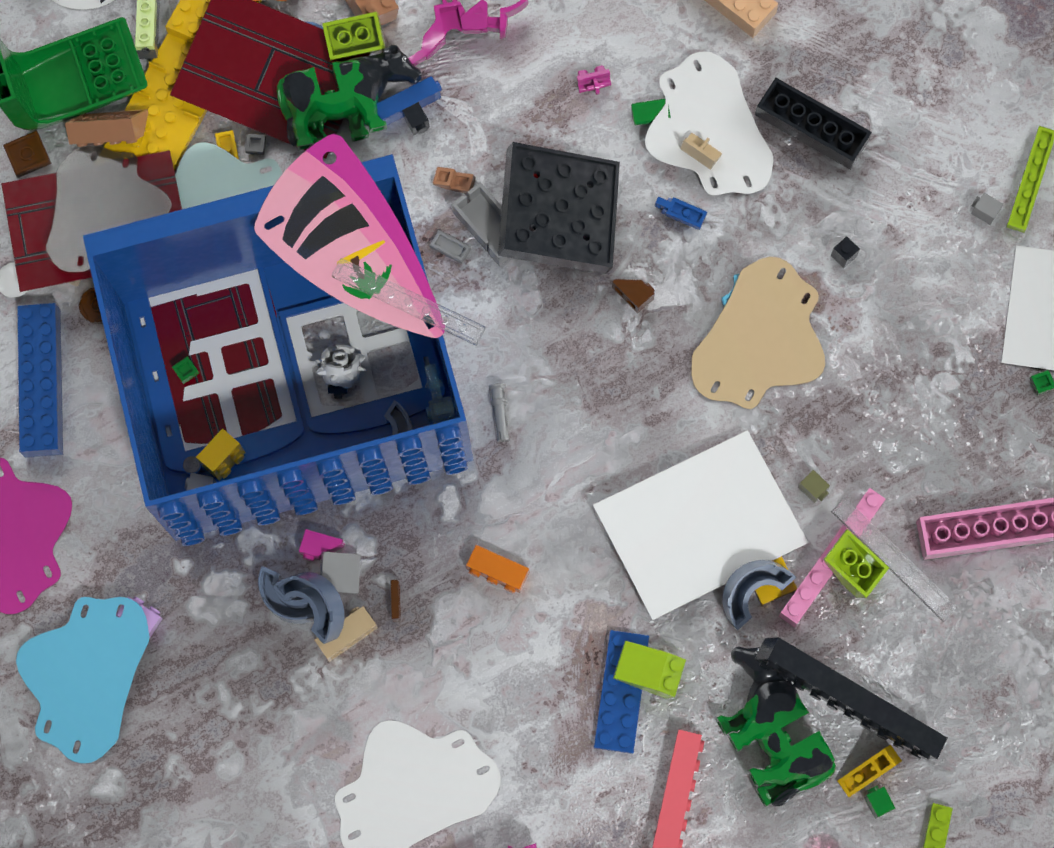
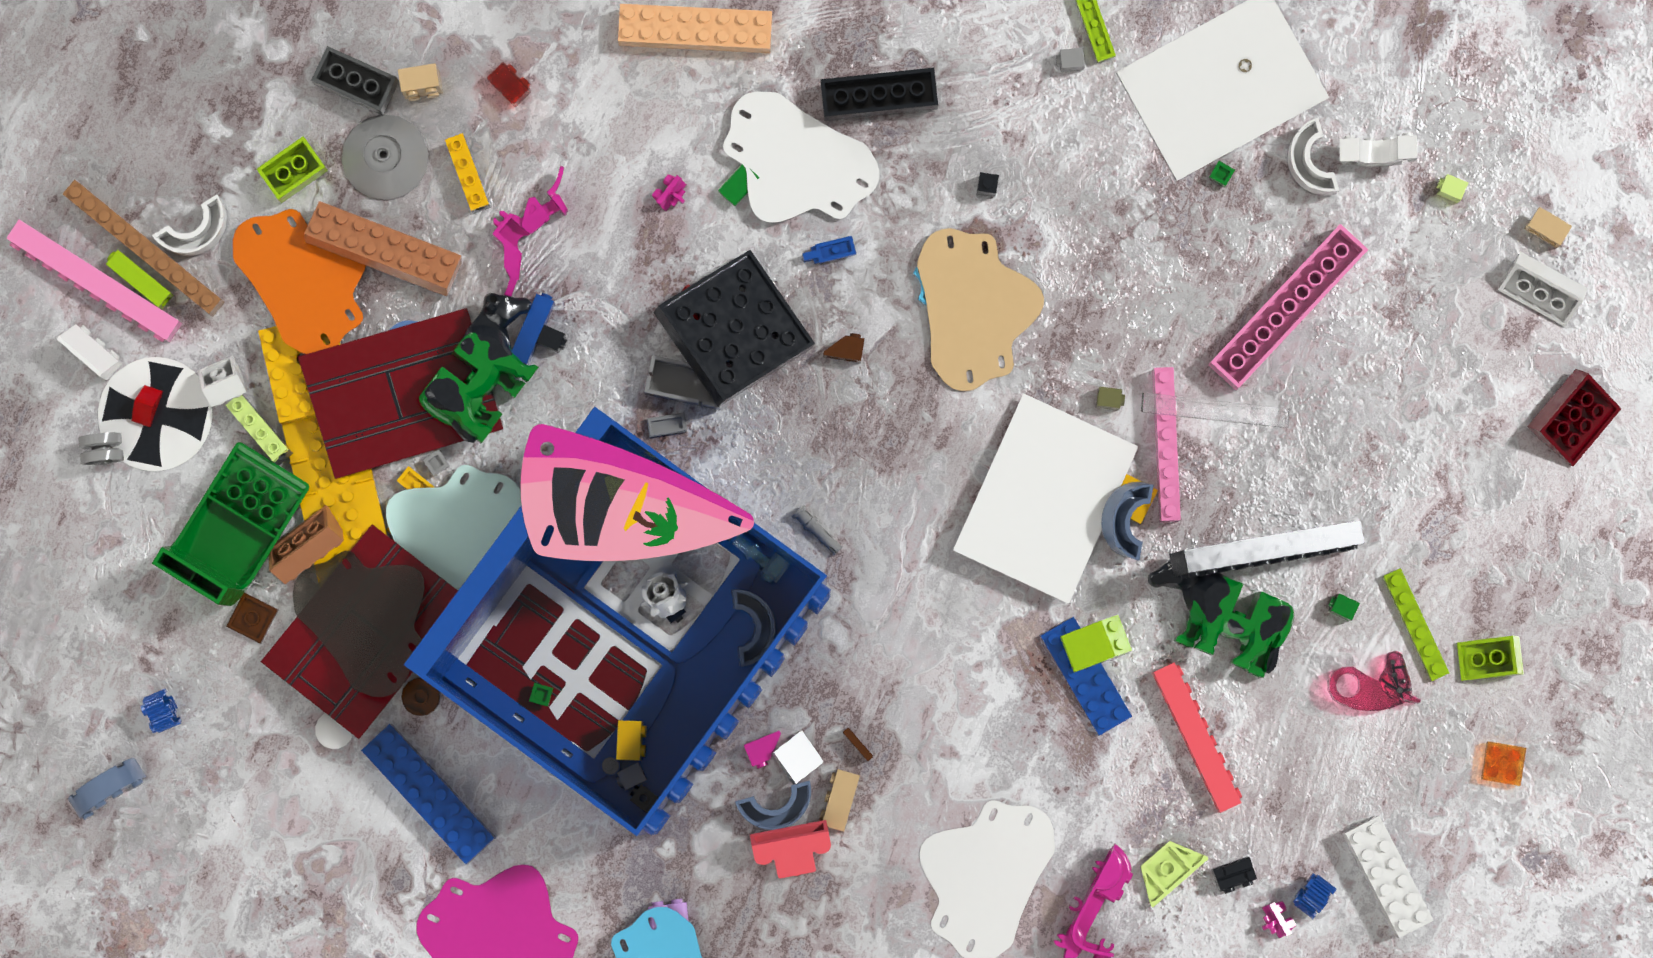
camera: 45 degrees left, 10 degrees up
sand blue brick [273,572,344,644] -> none
lime brick [322,12,386,61] -> none
clear tile [332,258,486,346] -> none
nougat slope [433,167,476,194] -> none
orange brick [466,545,530,593] -> none
tan panel [680,133,722,170] -> none
lime slope [823,529,889,598] -> none
yellow slope [837,744,902,797] -> none
none -> coral brick [750,820,831,878]

